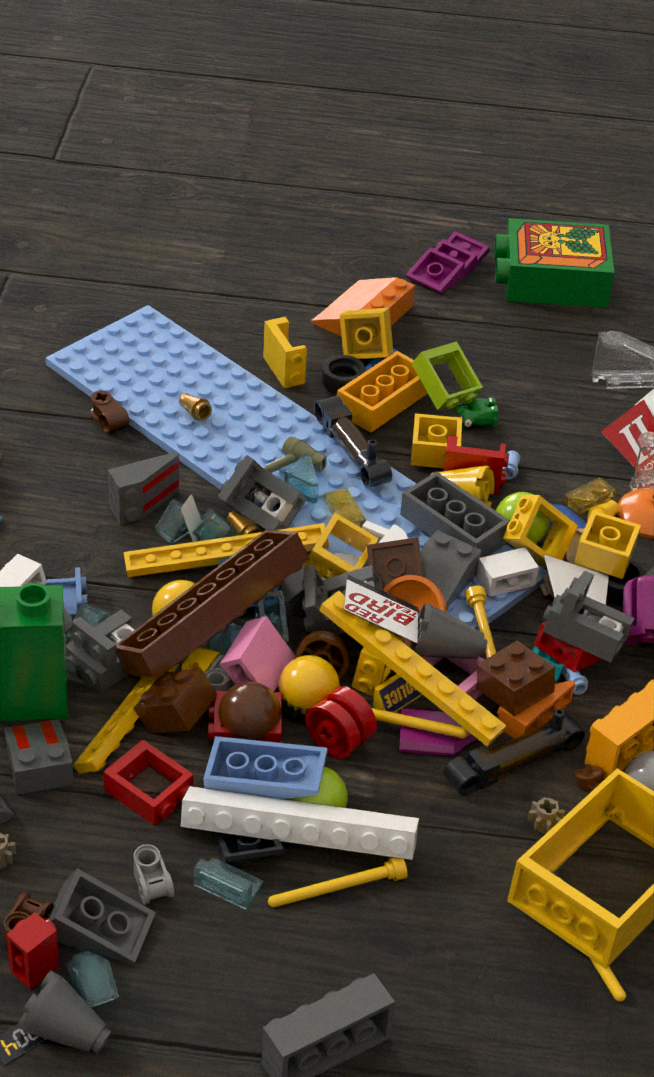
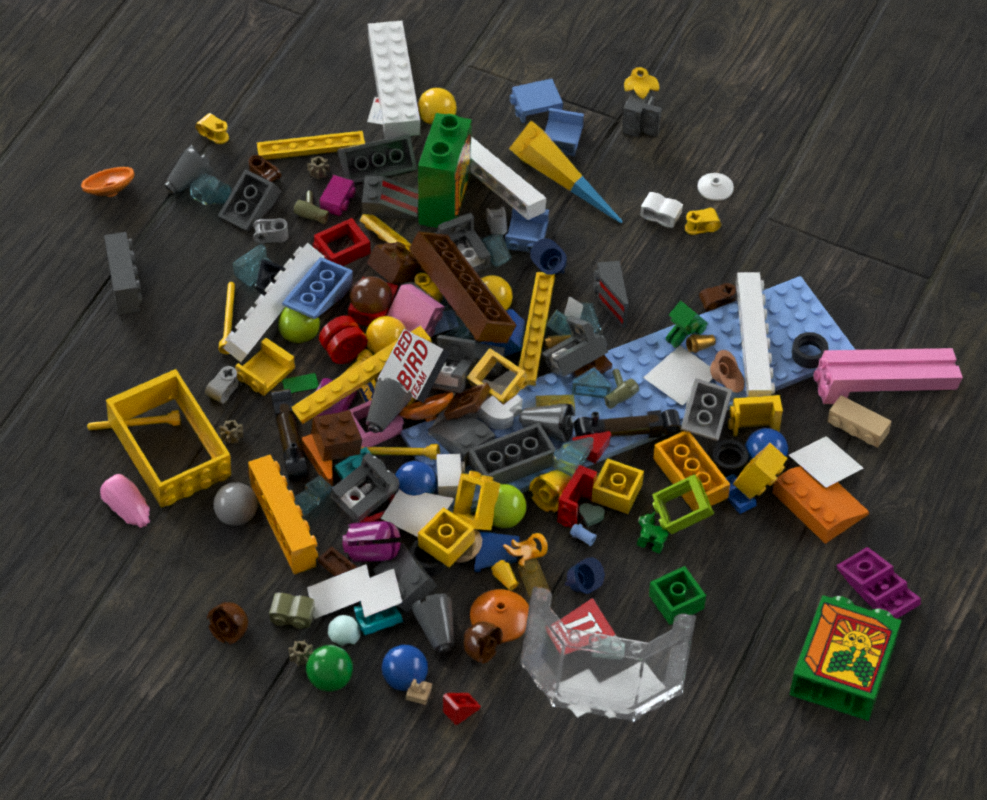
camera: 110 degrees right, 10 degrees up
red brick [6,912,59,990] -> none
none -> light grey piece [205,366,238,404]
none -> yellow panel [235,338,295,396]
none -> green sticker [282,373,319,393]
none -> olive piece [294,191,329,224]
none -> clear light blue slope [294,475,333,517]
none -> dark pink brick [320,175,356,216]
none -> blue piece [395,461,438,496]
none -> light orange piece [503,533,548,566]
none -> dark grey cone [519,403,575,442]
none -> dark blue piece [530,238,567,275]
none -> clear light blue slope [552,437,594,477]
none -> dark blue piece [564,557,605,594]
none -> red slope [571,431,611,464]
none -> white sticker [643,346,713,406]
none -> green brick [649,566,706,625]
none -> green brick [666,300,708,348]
none -> light grey slope [681,378,732,441]
none -> nougat piece [710,350,744,393]
none -> white brick [736,272,775,397]
none -> blue piece [745,428,788,462]
none -> white sticker [789,436,863,488]
none -> black tyre [791,332,829,368]
none -> bright pink brick [813,348,963,404]
none -> tan brick [827,395,891,448]

